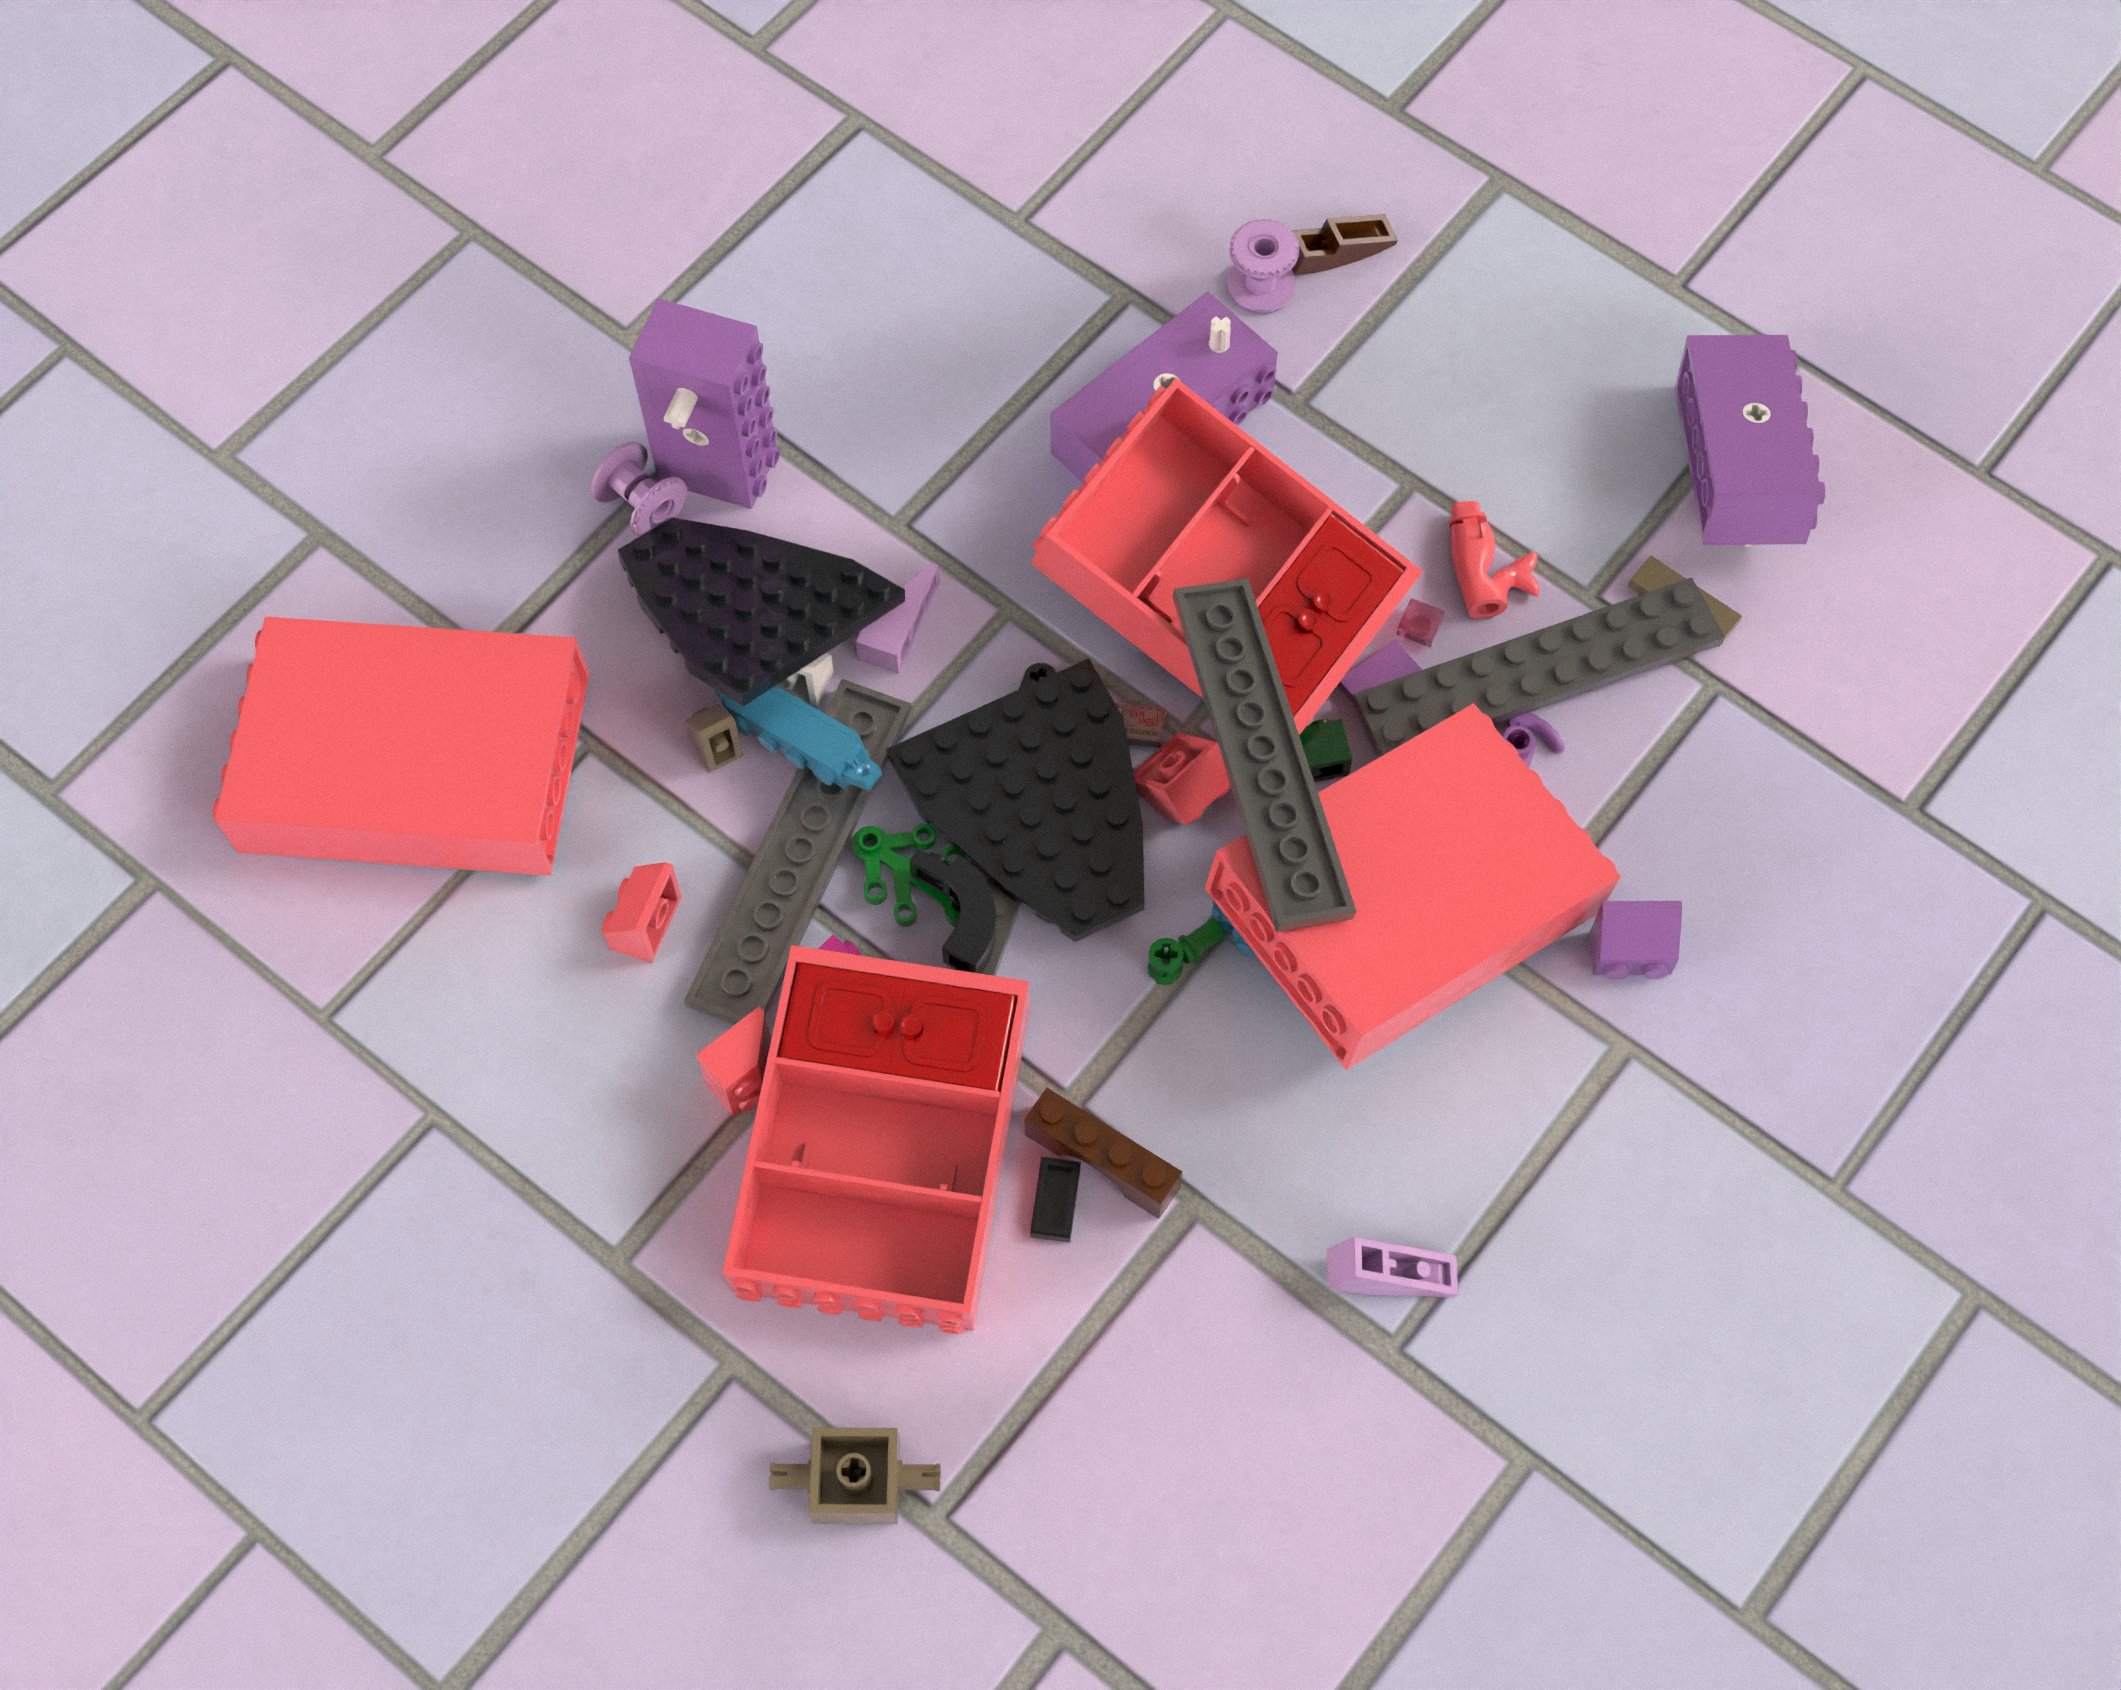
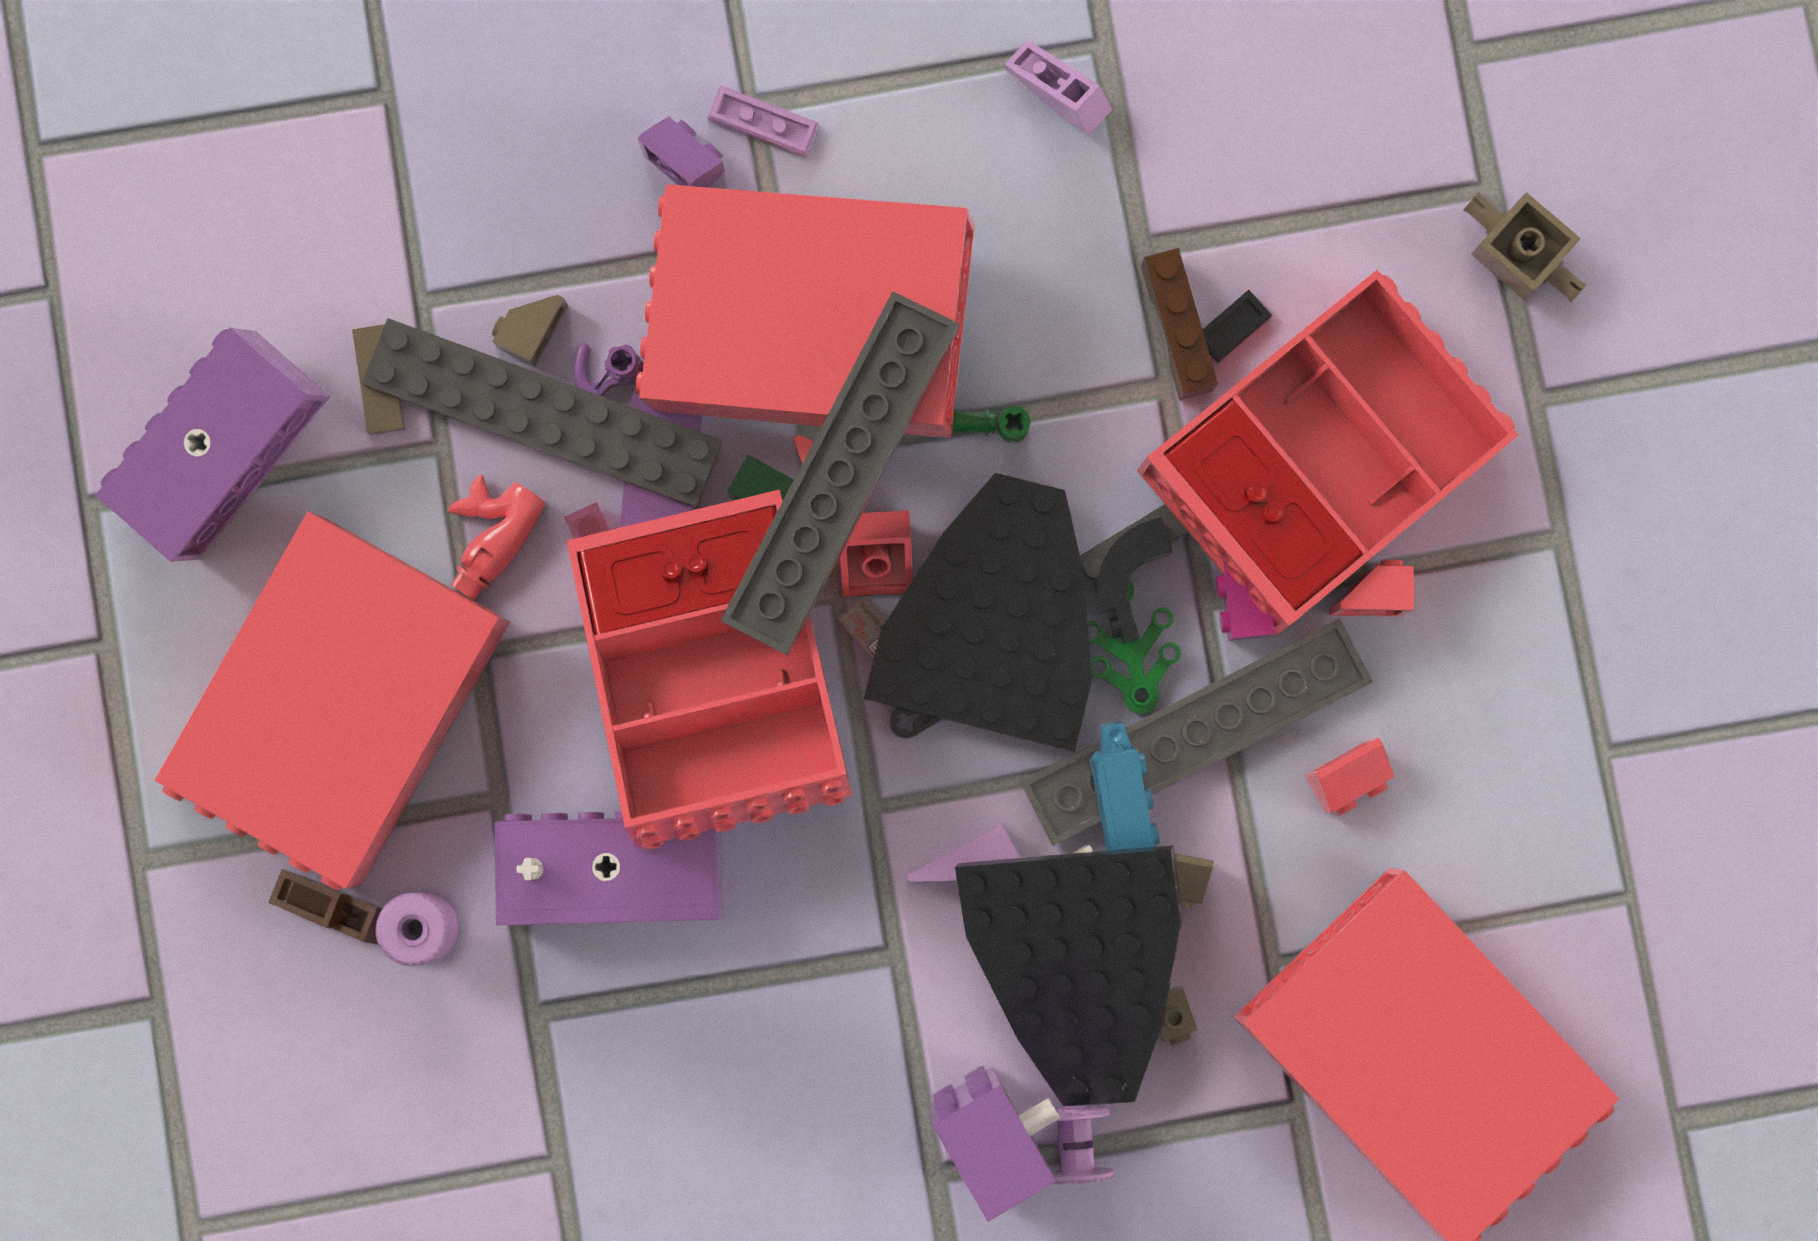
camera: 140 degrees left, 20 degrees up
none -> coral container [154,511,510,891]
none -> dark tan slope [492,295,568,367]
none -> lavender tile [707,85,819,158]
none -> dark tan brick [1159,986,1198,1045]

